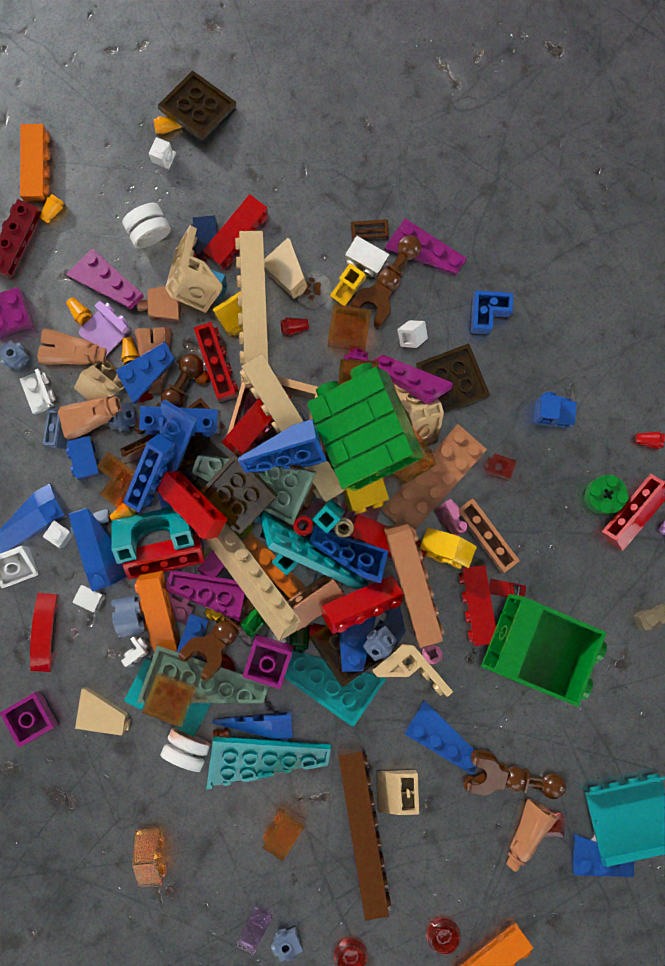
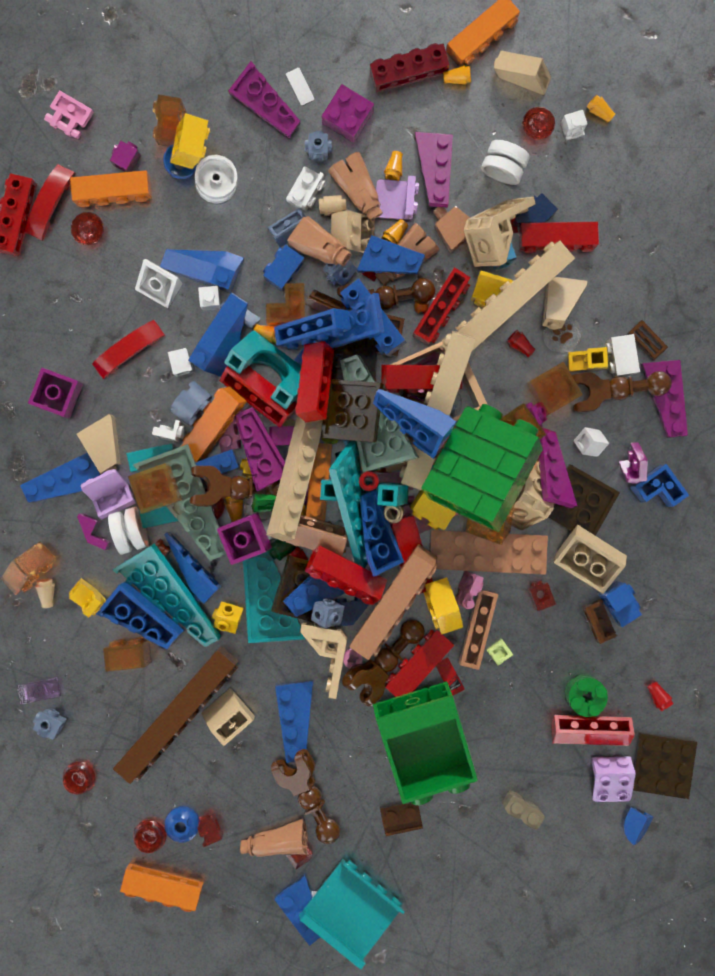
camera: 55 degrees right, 5 degrees up
dark brown plate [158,70,236,141] -> none
none -> blue wing [20,453,101,503]
none -> tan cone [35,579,55,608]
none -> yellow brick [69,578,106,618]
none -> magenta slope [77,513,112,550]
none -> lavender bracket [81,469,136,520]
none -> blue wedge [96,581,184,649]
none -> blue piece [165,806,200,843]
none -> clear red brick [197,813,224,847]
none -> yellow brick [212,601,243,634]
none -> light orange cone [224,497,243,522]
none -> tan brick [319,195,347,216]
none -> reddish brown piece [342,619,425,707]
none -> reddish brown plate [380,802,423,836]
none -> yellowish green tile [486,639,513,666]
none -> tan slope [494,51,551,95]
none -> clear red hat [522,107,556,140]
none -> tan brick [554,525,627,594]
none -> reddish brown hinge [582,599,617,644]
none -> magenta bracket [619,443,648,483]

